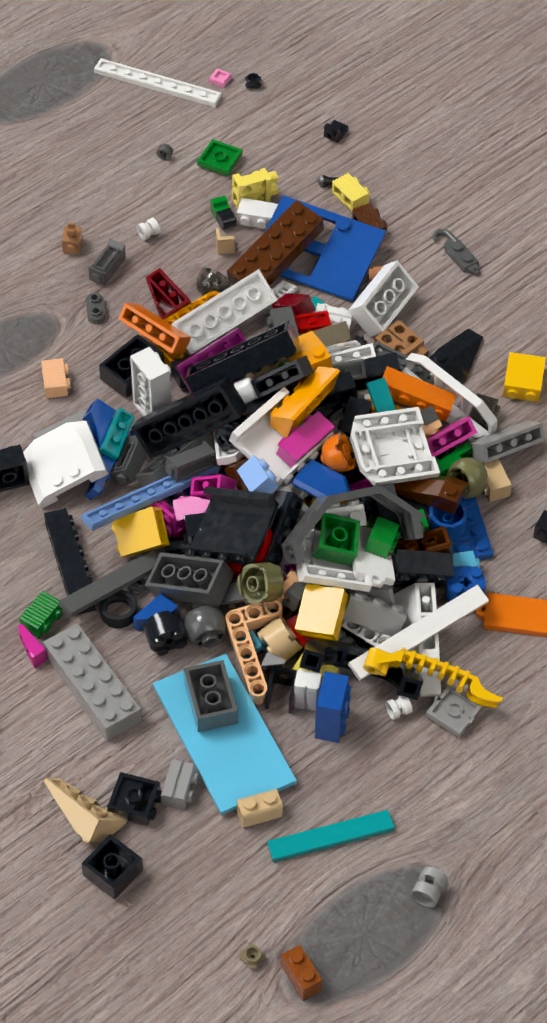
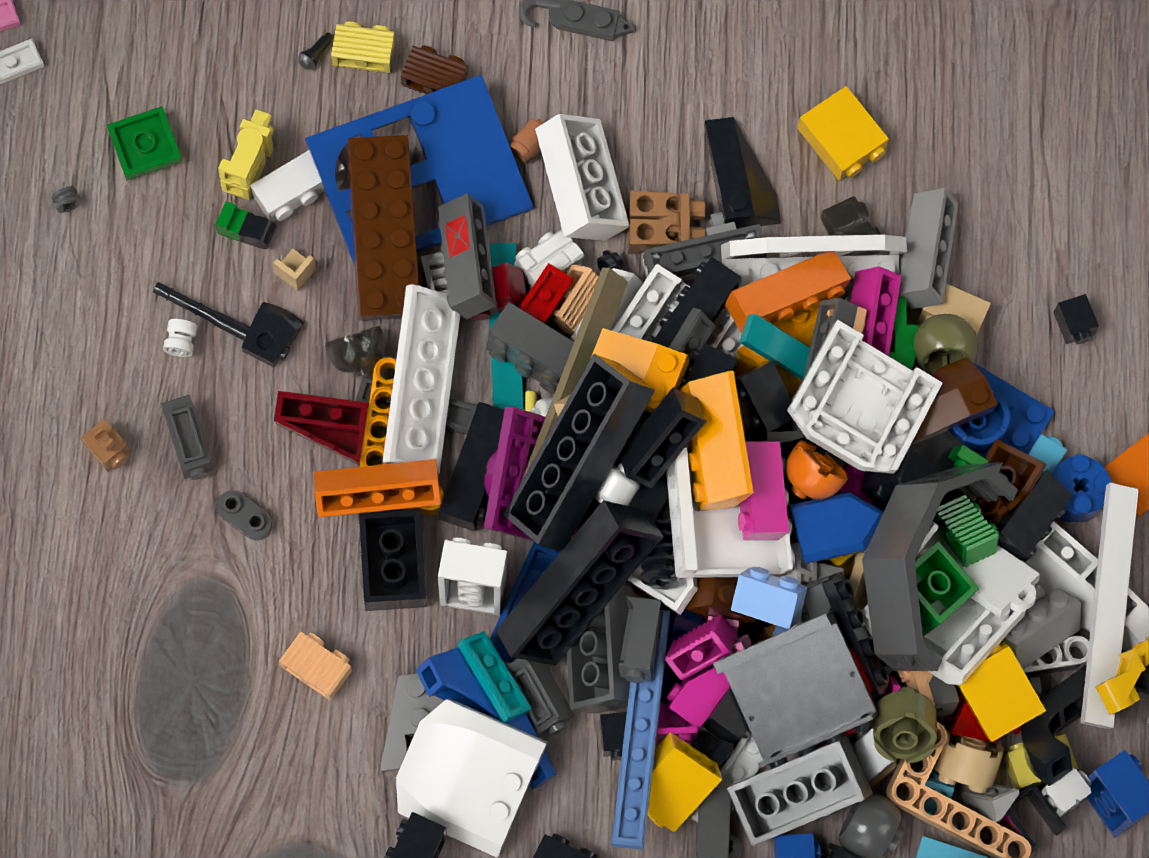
camera: 50 degrees left, 20 degrees up
none -> black piece [153,282,304,368]
none -> dark grey brick [438,193,497,319]

